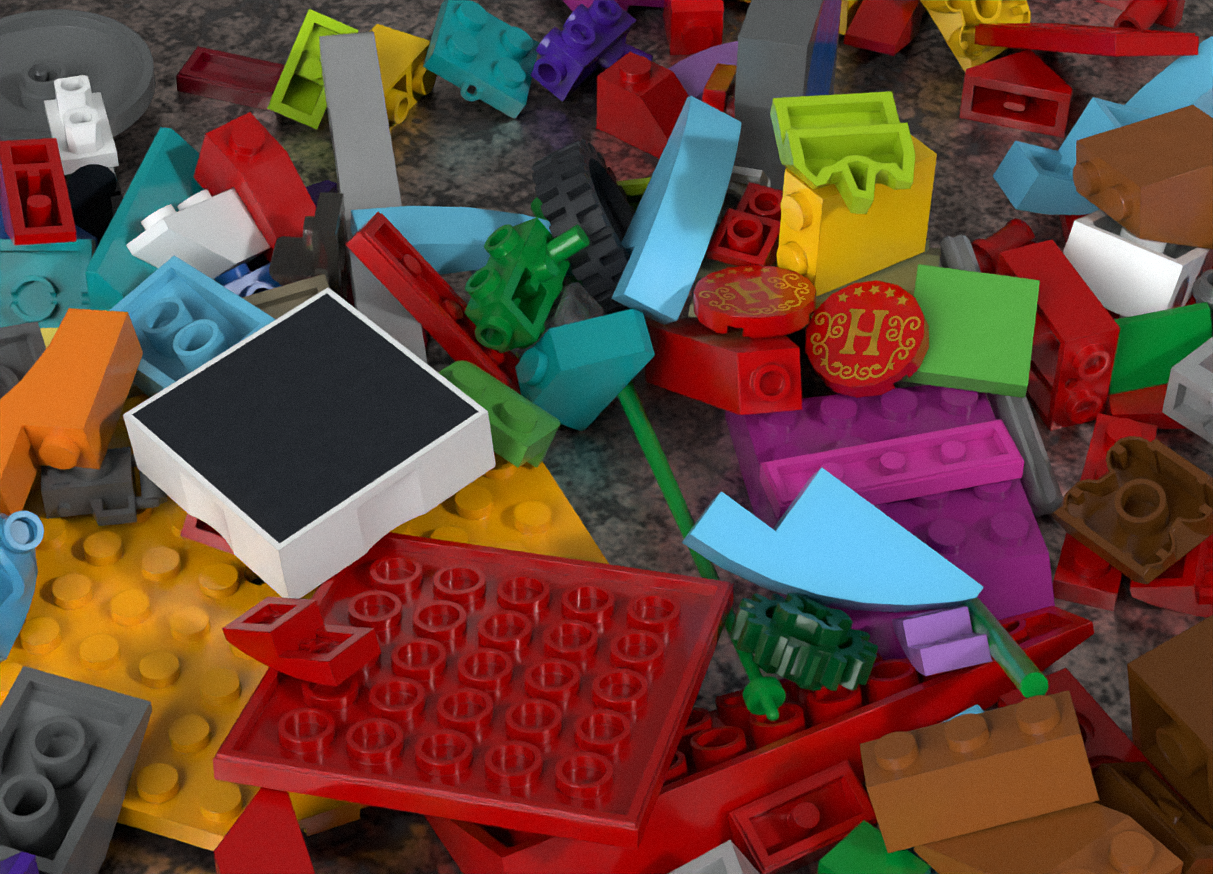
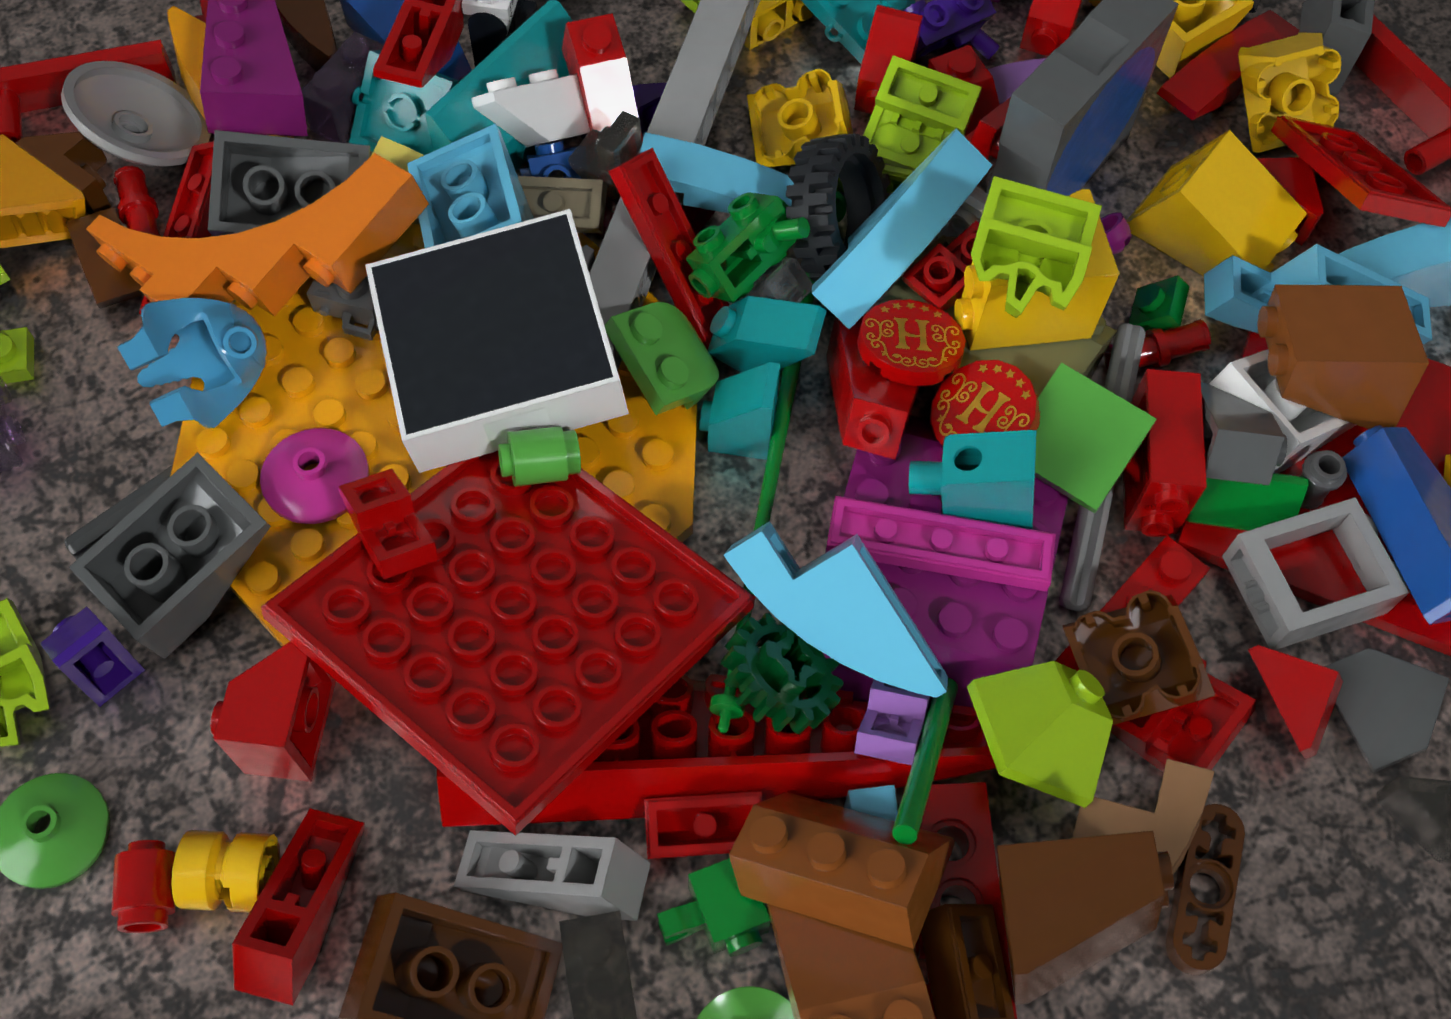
camera: 25 degrees right, 20 degrees up
none -> dark pink dish [260,428,369,524]
none -> bright green brick [498,426,581,487]
none -> teal slope [699,362,780,460]
none -> yellow slope [747,69,853,167]
none -> red slope [854,4,923,115]
none -> lime slope [863,55,982,170]
none -> teal torso [909,430,1037,530]
none -> lime slope [967,661,1113,808]
none -> yellow slope [1126,130,1307,277]
none -> green plate [1129,275,1190,332]
none -> dark grey slope [1201,382,1287,485]

